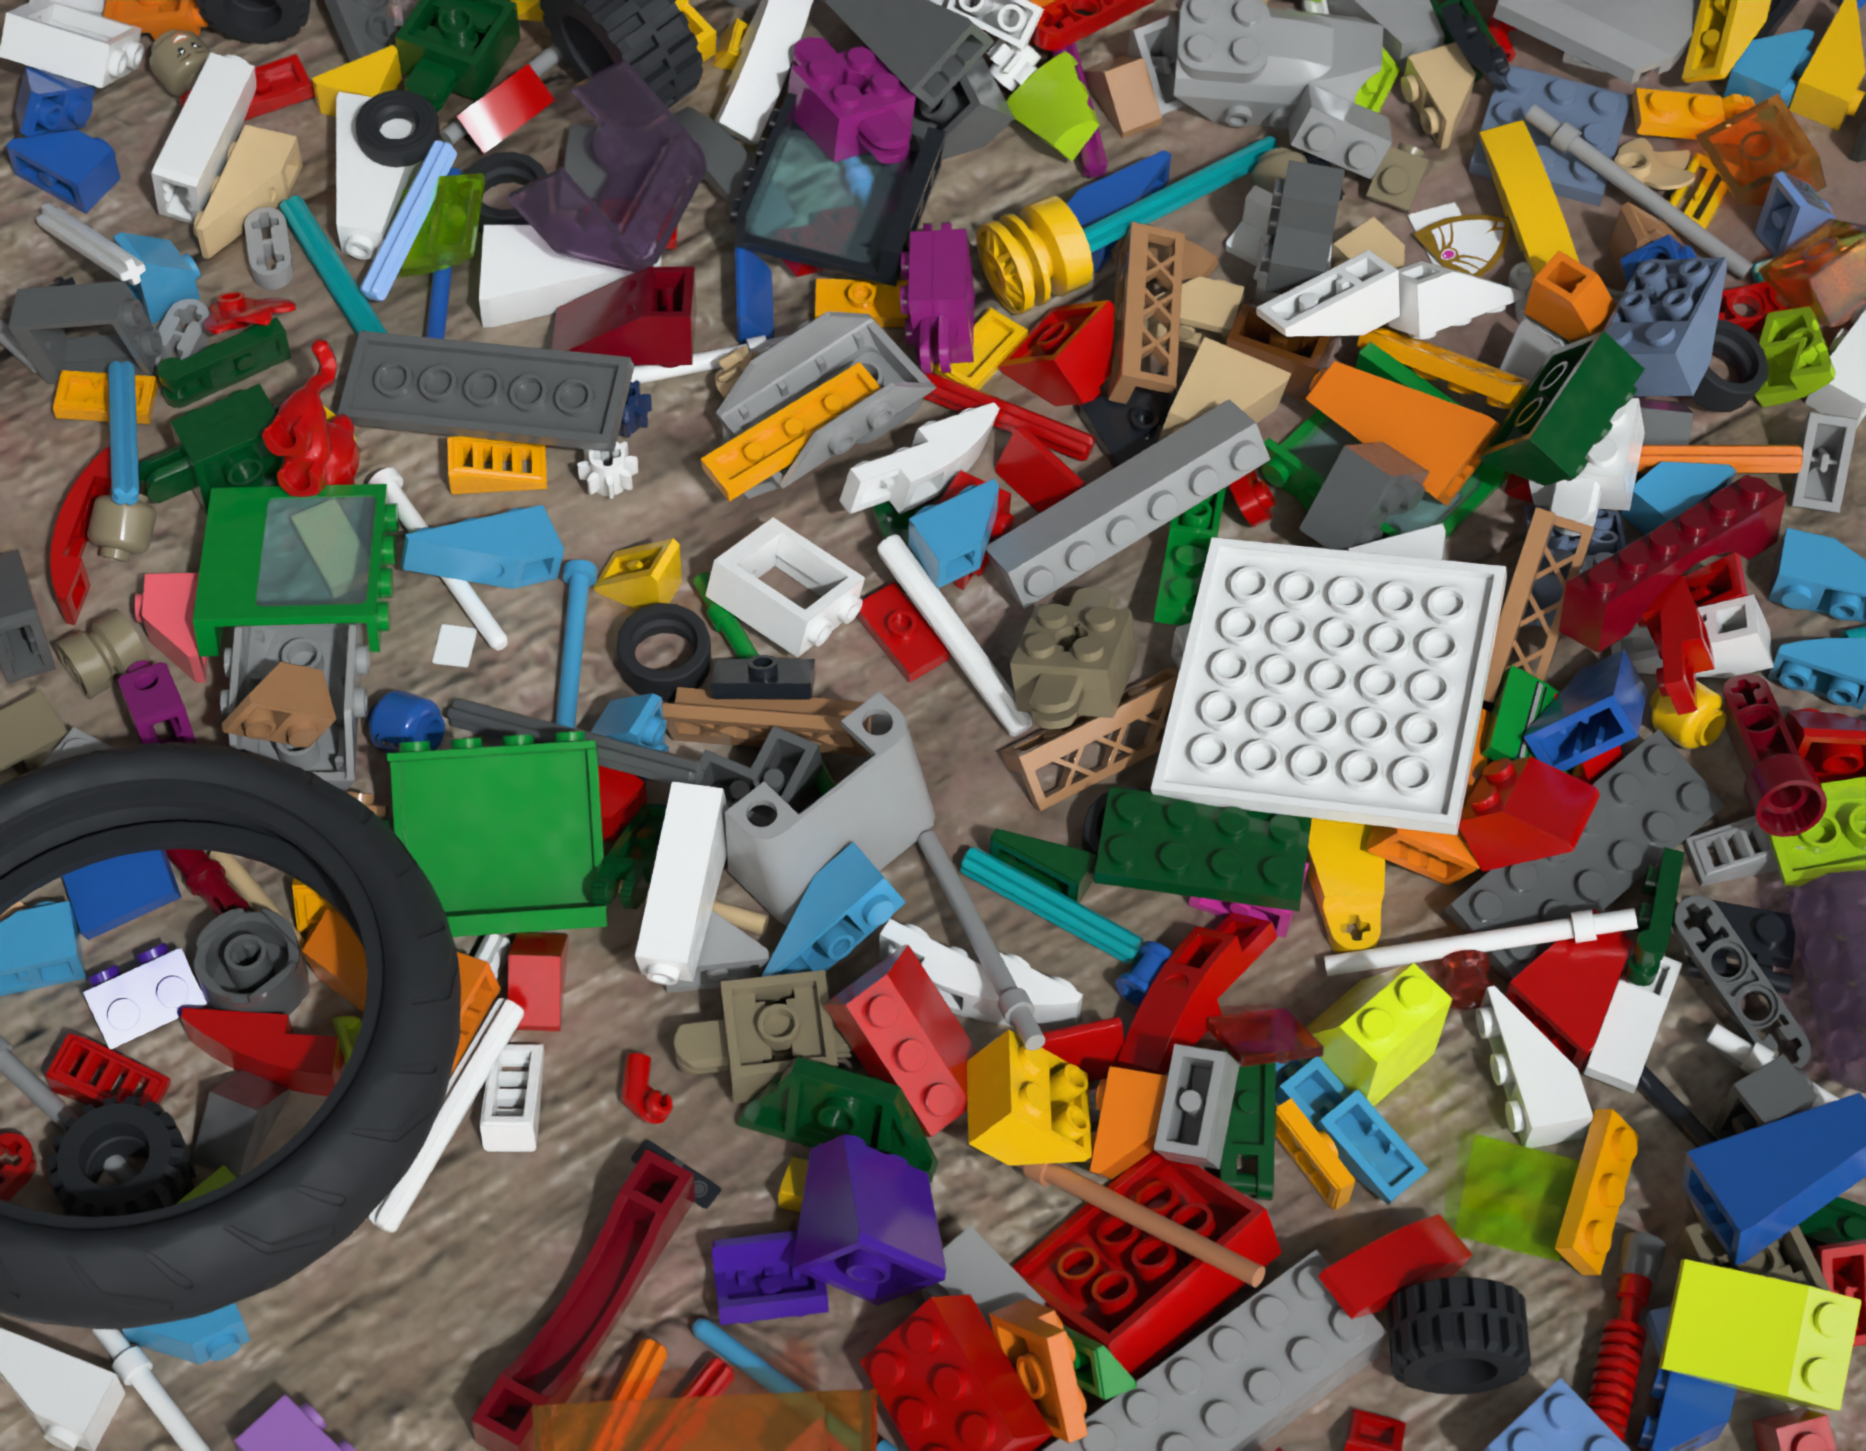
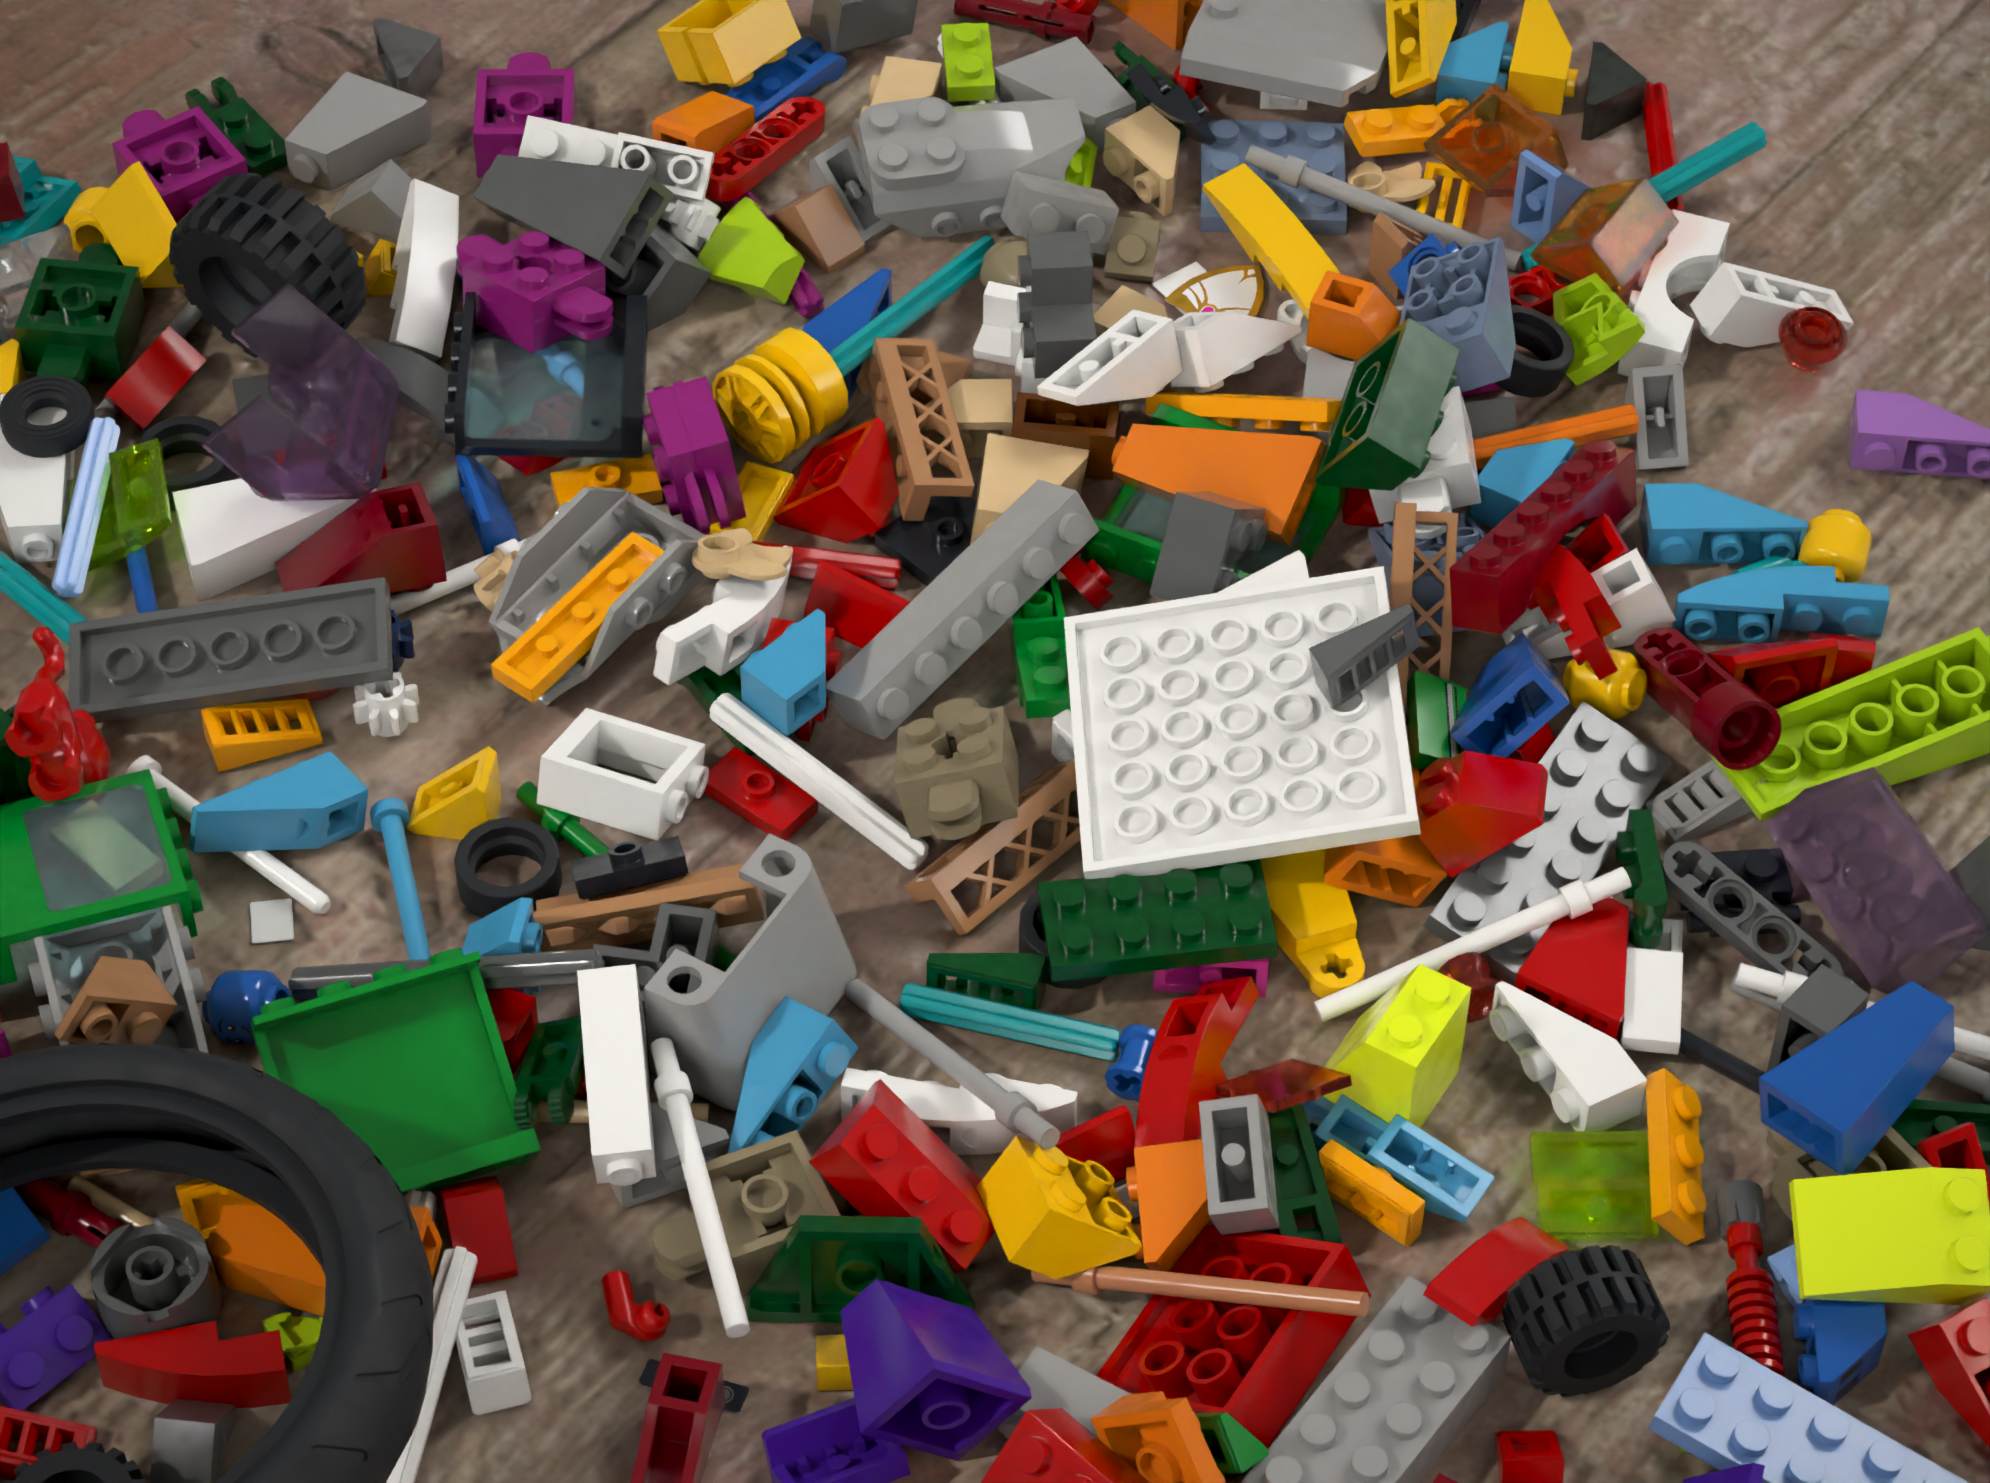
camera: 15 degrees left, 10 degrees down
none -> white bar [650,1038,750,1338]
none -> tan plate [692,528,793,581]
none -> dark grey slope [1309,604,1420,709]

